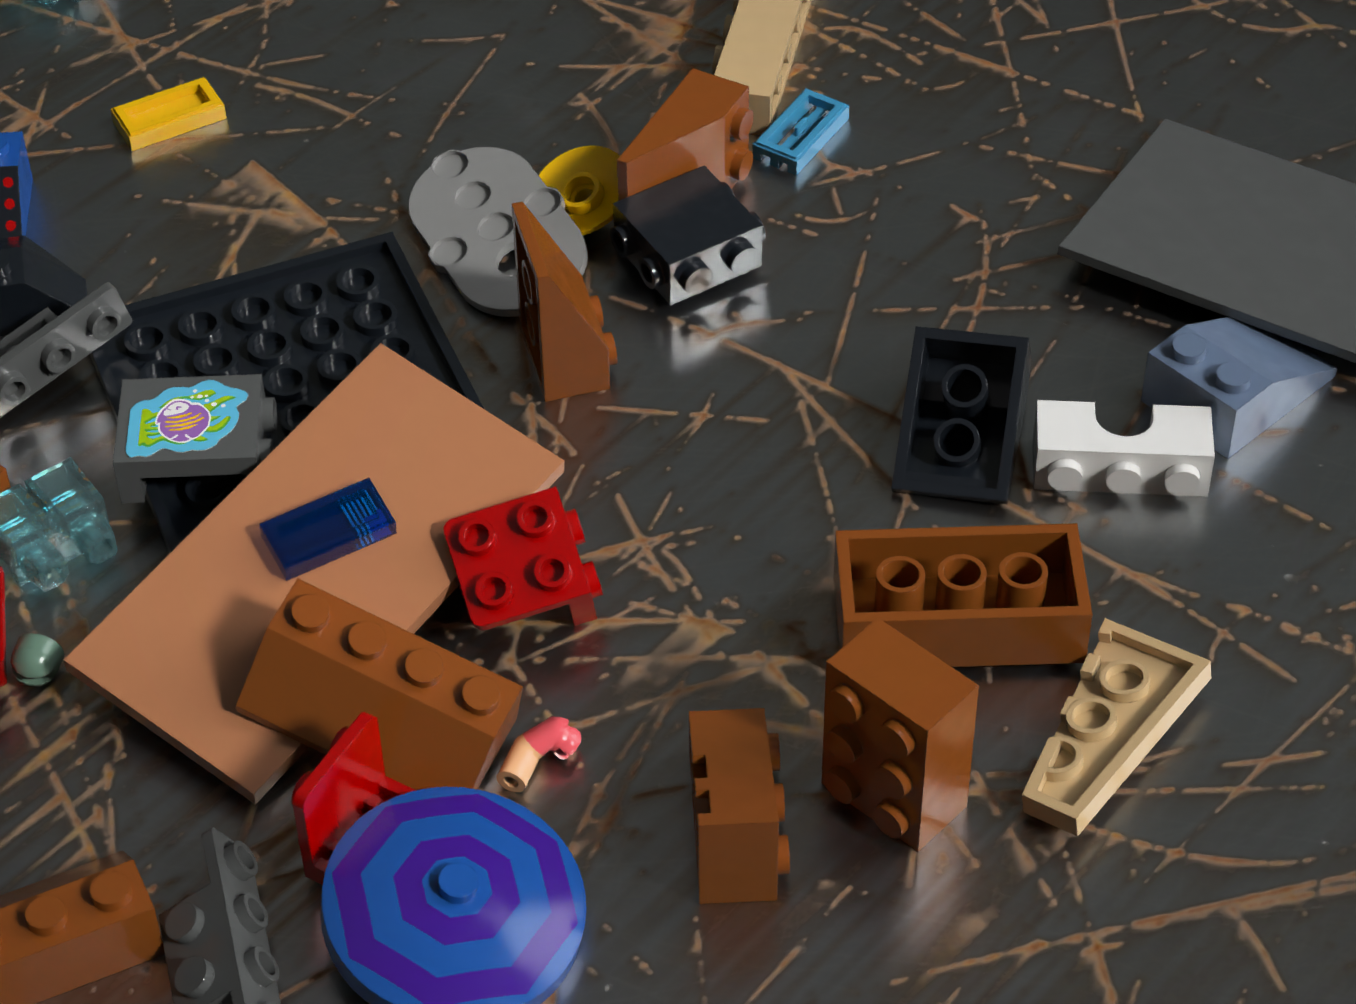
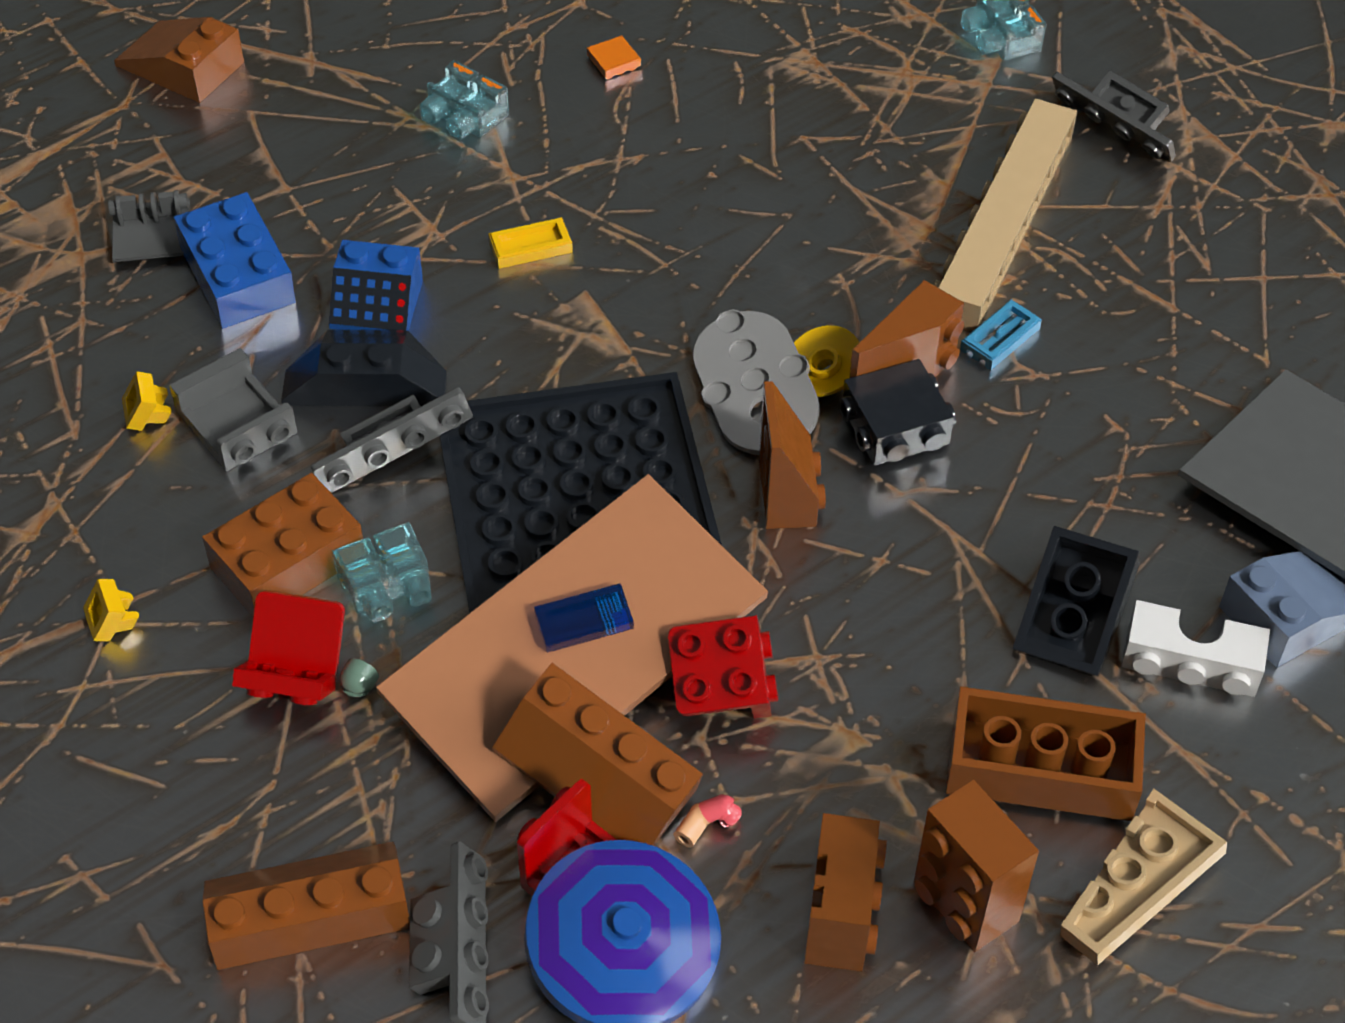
camera: 10 degrees right, 5 degrees up
panel [113,374,277,503] -> none

